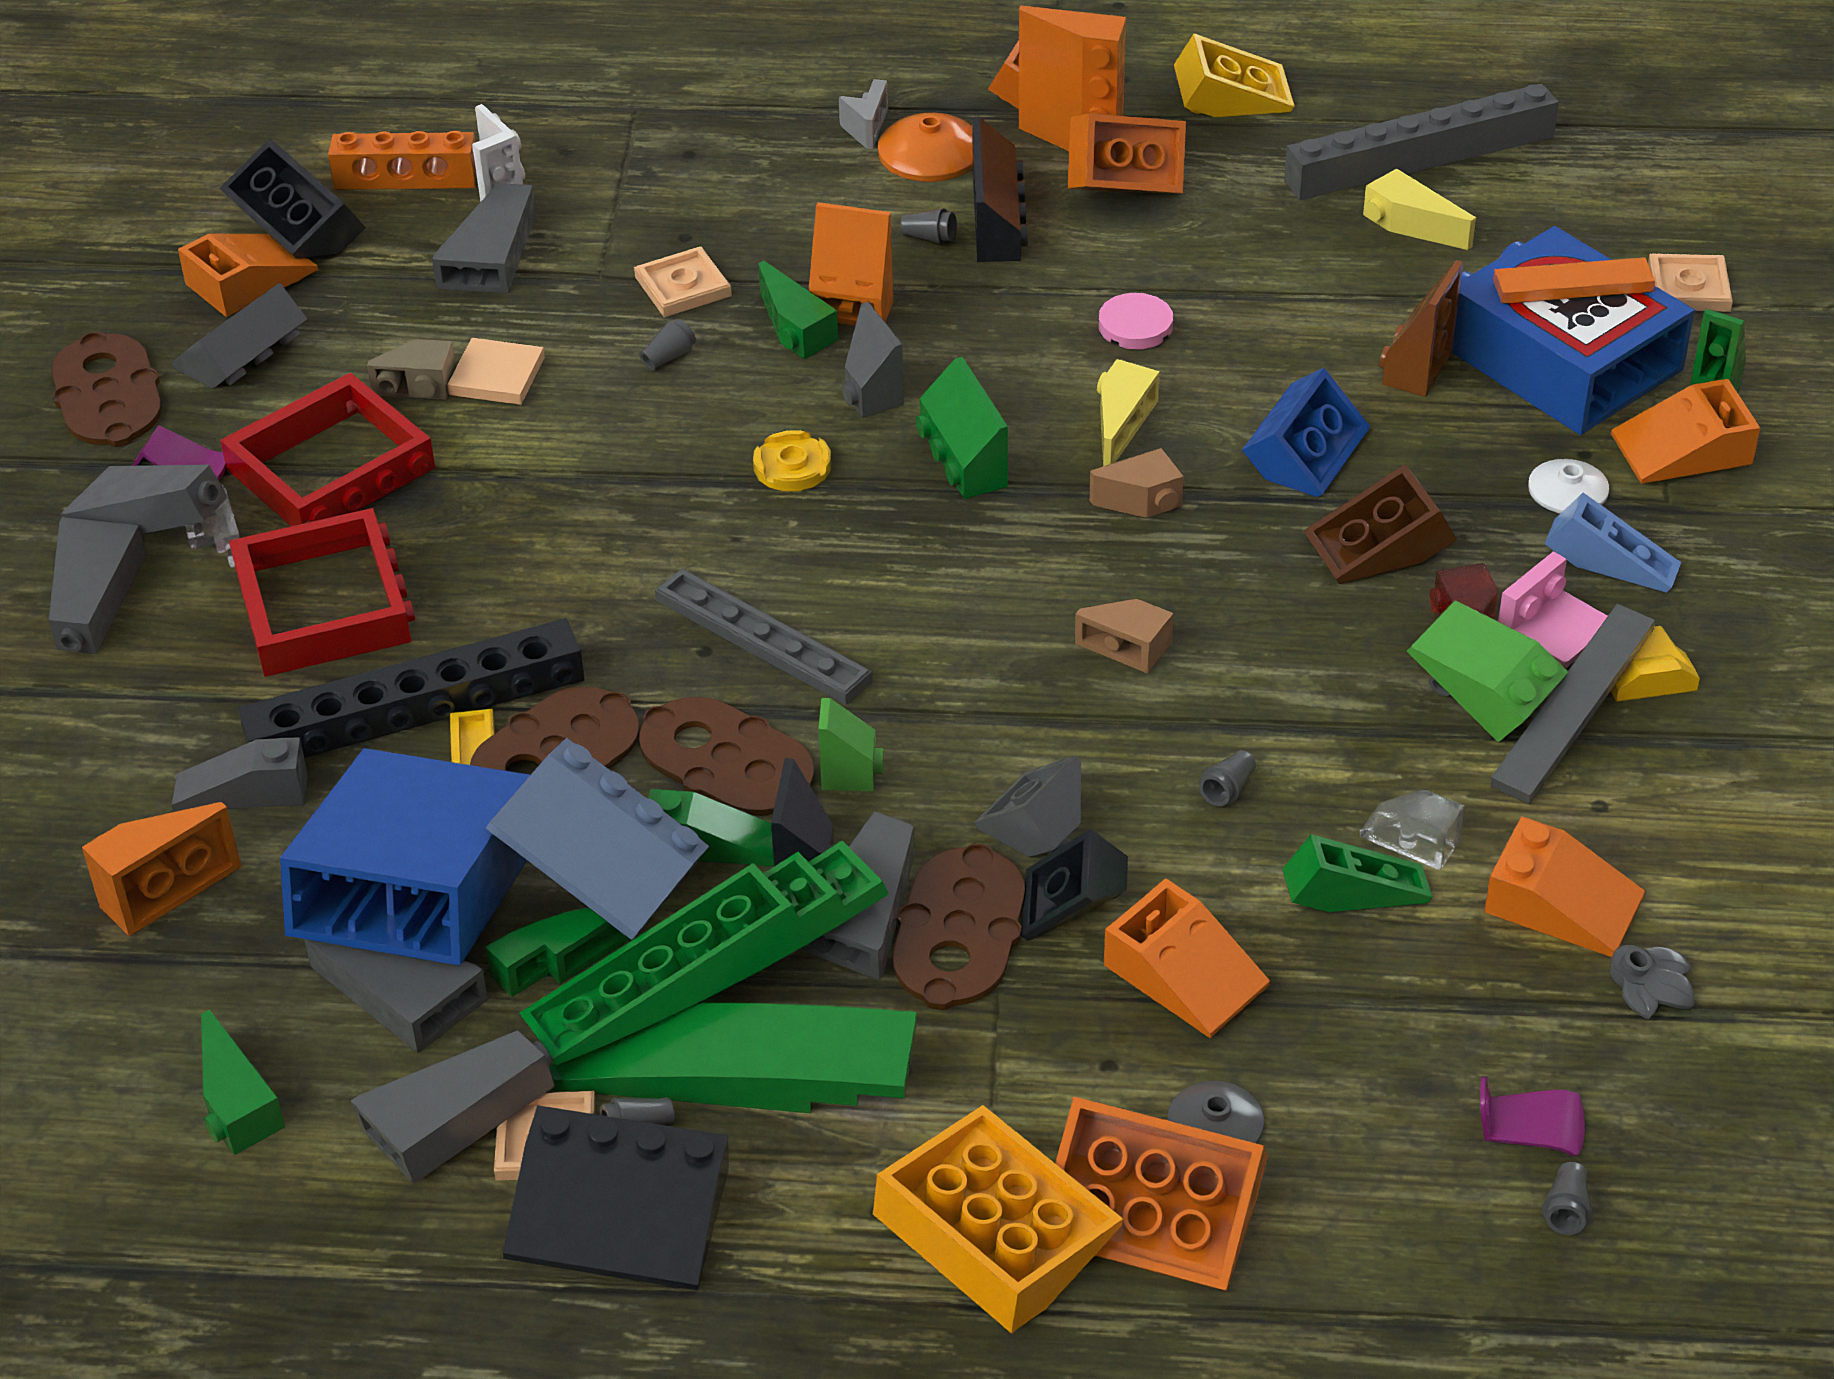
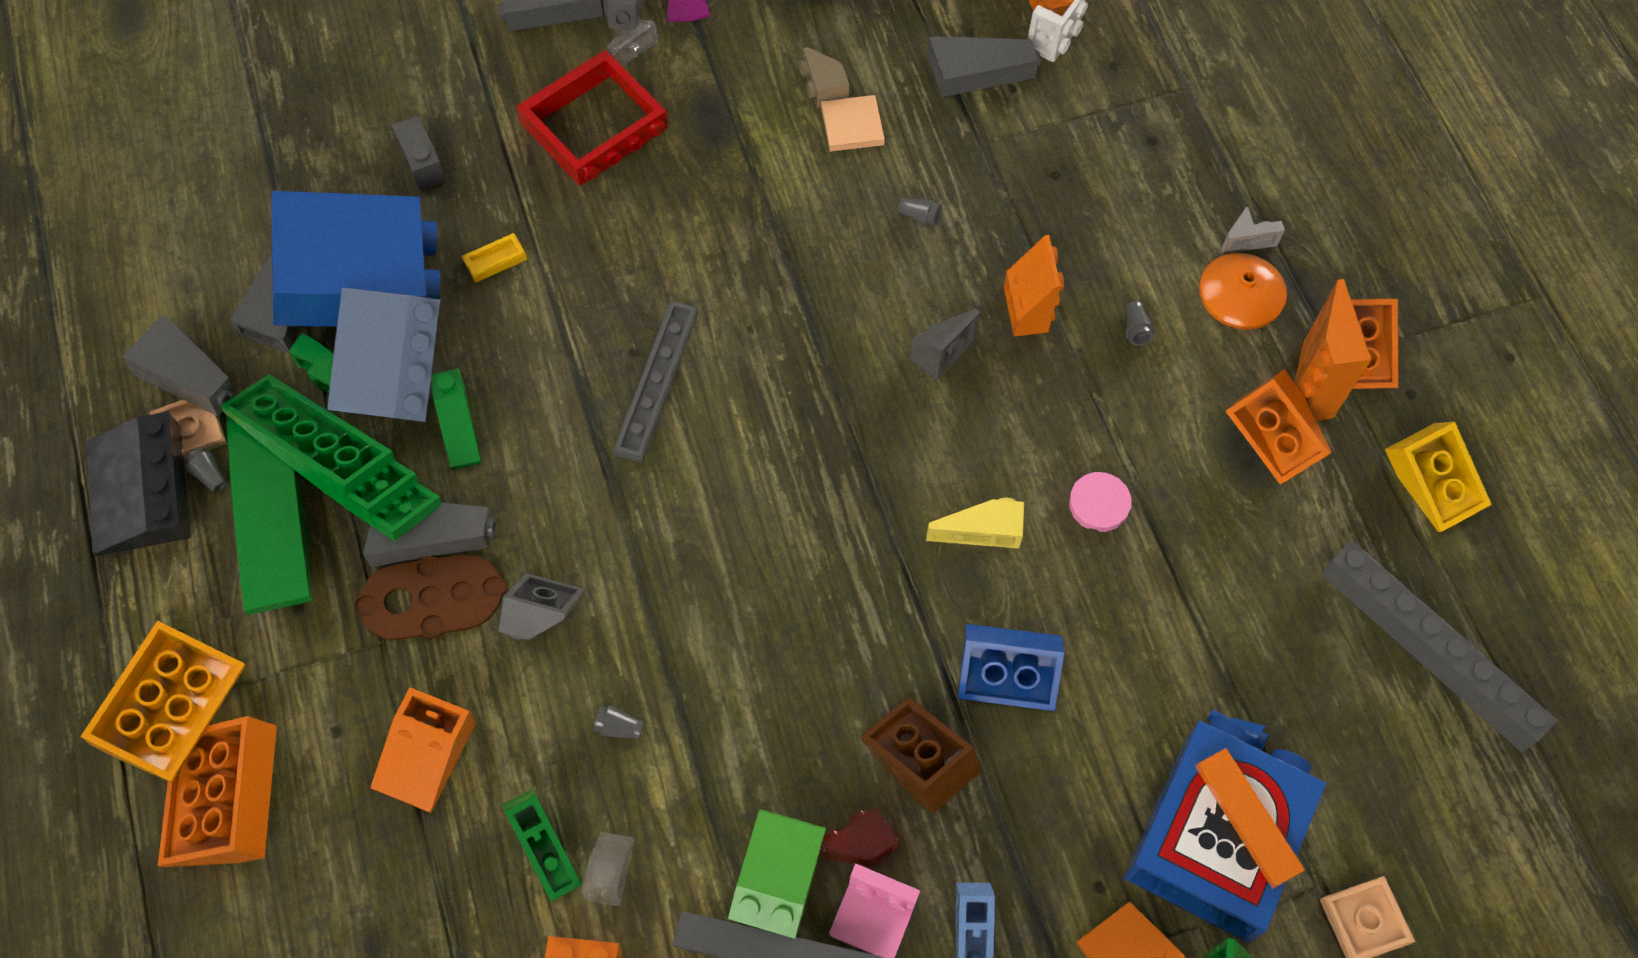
camera: 65 degrees right, 20 degrees up
orange slope [82,802,242,936] -> none
green slope [201,1010,285,1155] -> none
red window [220,372,436,526] -> none
black brick [237,618,585,758] -> none
reddish brown piece [470,687,639,771] -> none
light nougat tile [634,247,732,318] -> none
reddish brown piece [639,697,814,816] -> none
yellow tile [753,430,831,491] -> none
green slope [758,260,838,359] -> none
black slope [771,758,836,867] -> none
bright green slope [818,698,884,791] -> none
green slope [915,357,1008,499] -> none
black slope [972,117,1028,262] -> none
black slope [1022,829,1128,941] -> none
medium nougat slope [1075,599,1173,673] -> none
medium nougat slope [1089,448,1184,518] -> none
dark grey dish [1168,1081,1264,1143] -> none
light yellow slope [1363,169,1476,250] -> none
dark orange slope [1379,260,1463,397] -> none
white dish [1528,459,1609,513] -> none

